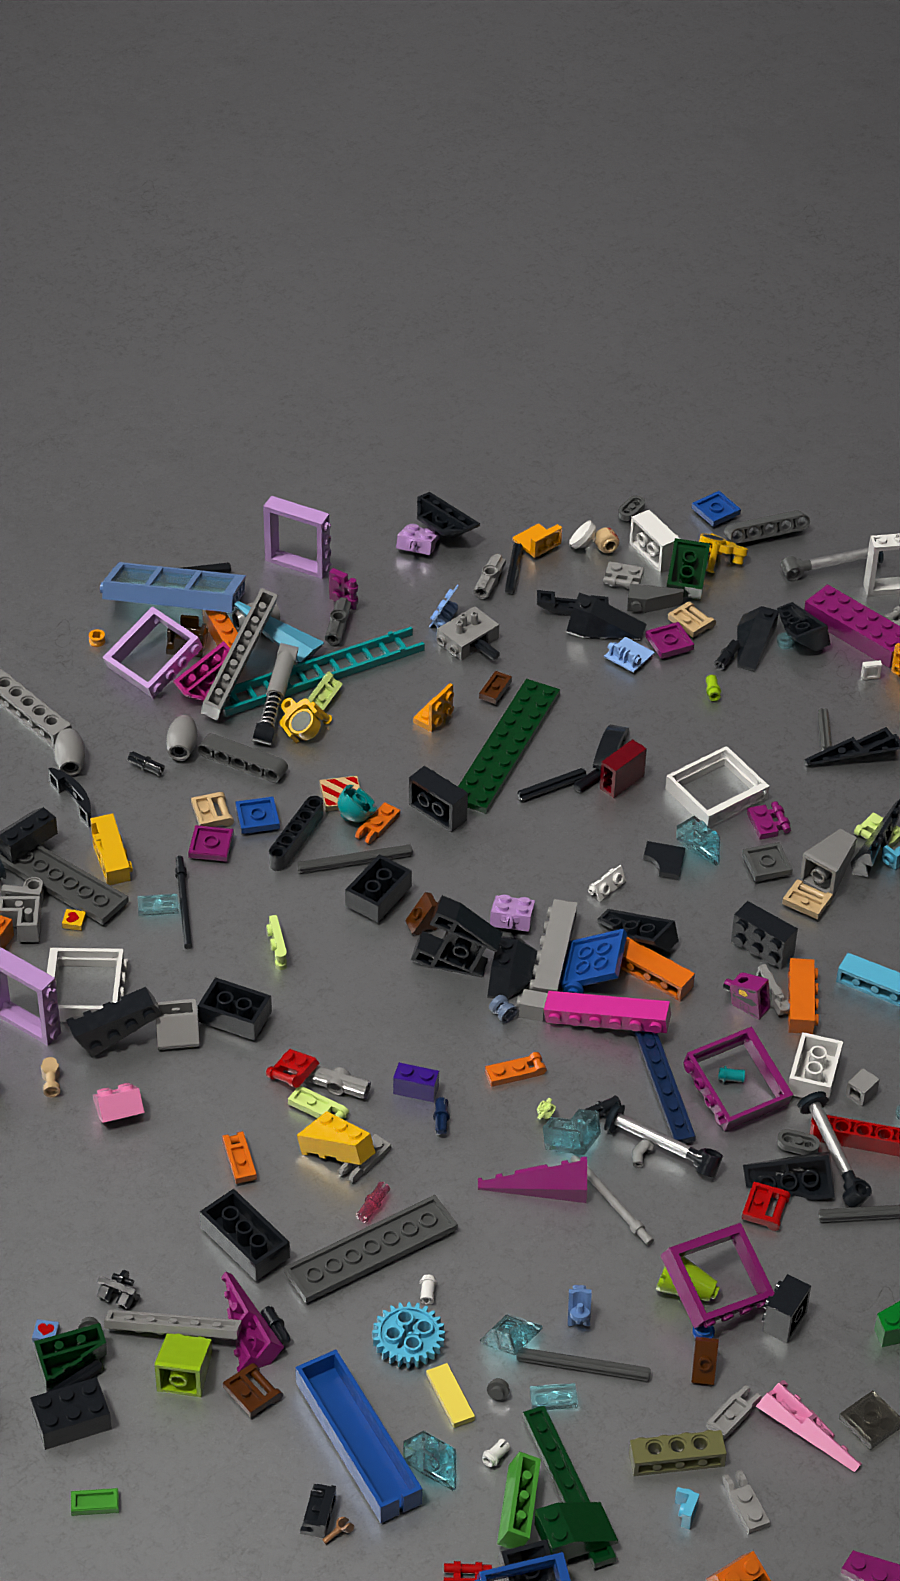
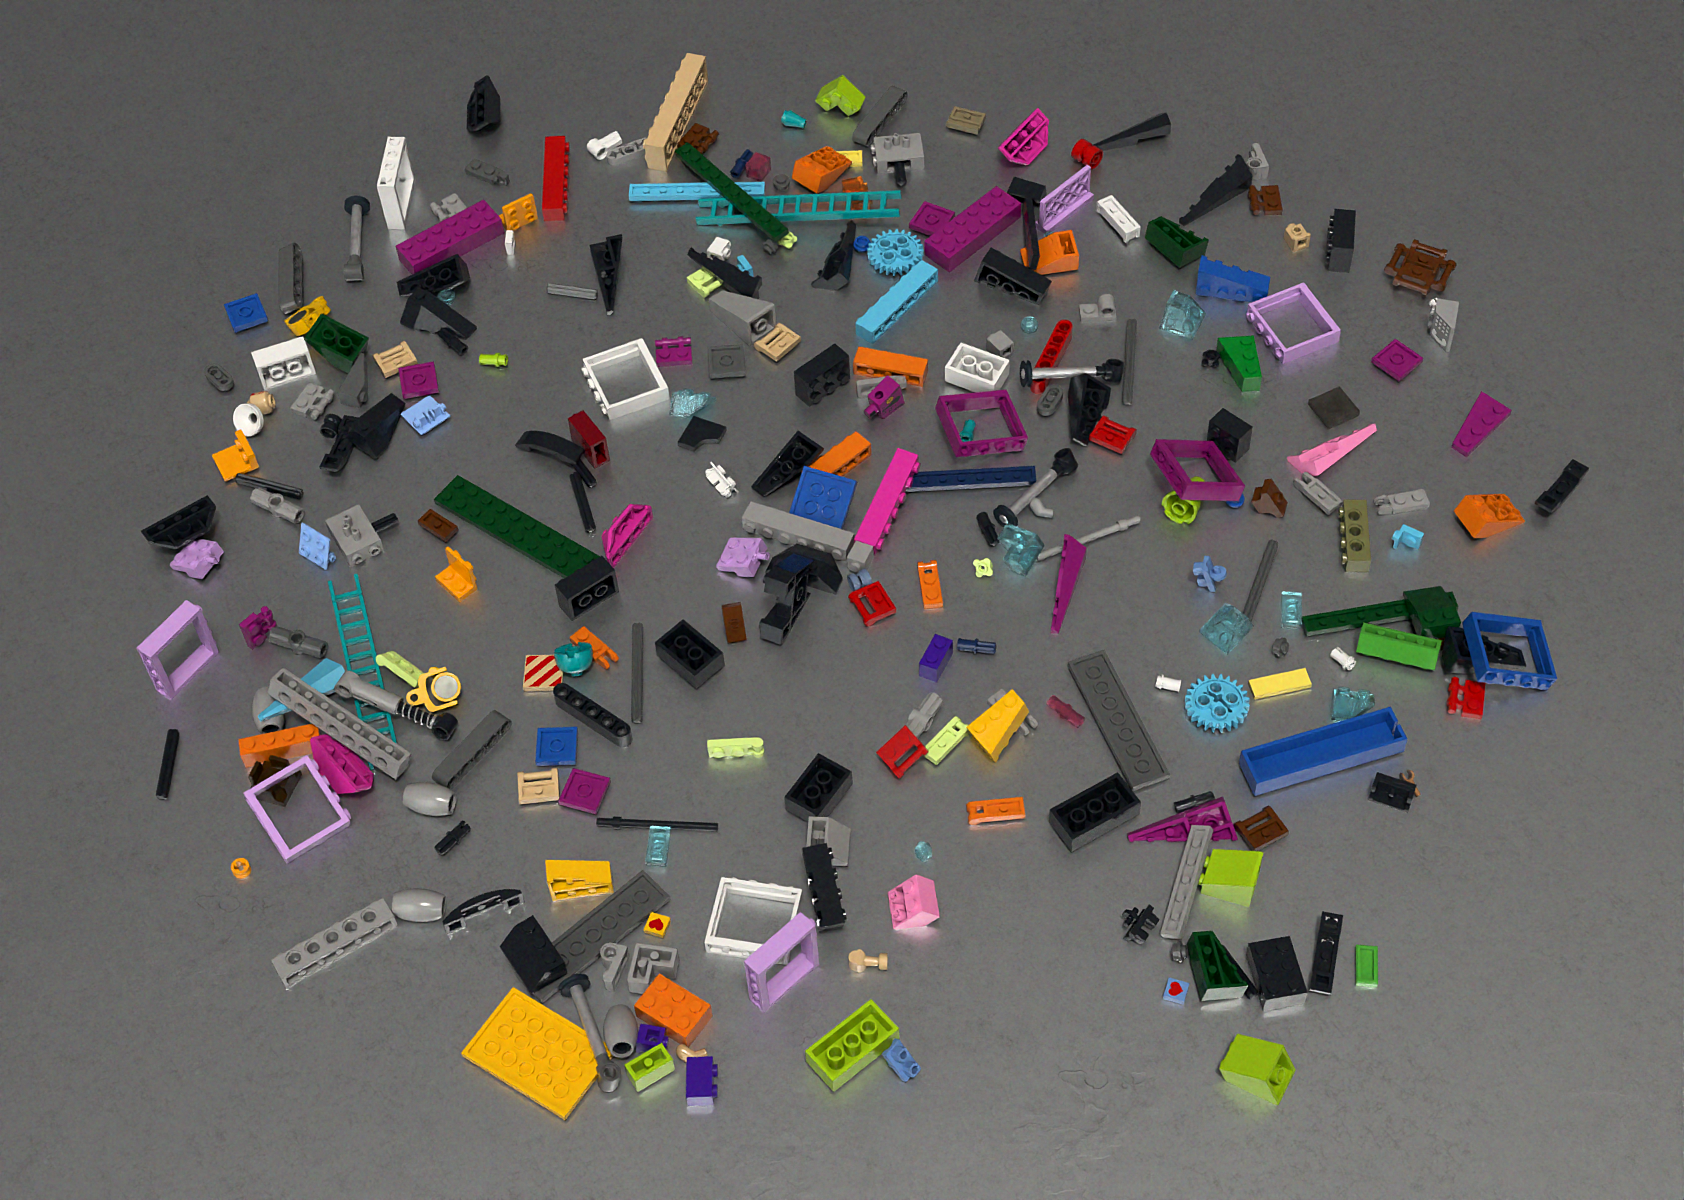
camera: 75 degrees left, 10 degrees up
medium blue window [100,562,246,613] -> none
blue plate [563,981,584,994] -> none
none -> black wheel [320,414,342,439]
none -> dark pink wedge [602,504,653,568]
none -> red plate [848,581,896,627]
none -> clear light blue plate [915,841,932,862]
none -> black slope [1309,911,1343,995]

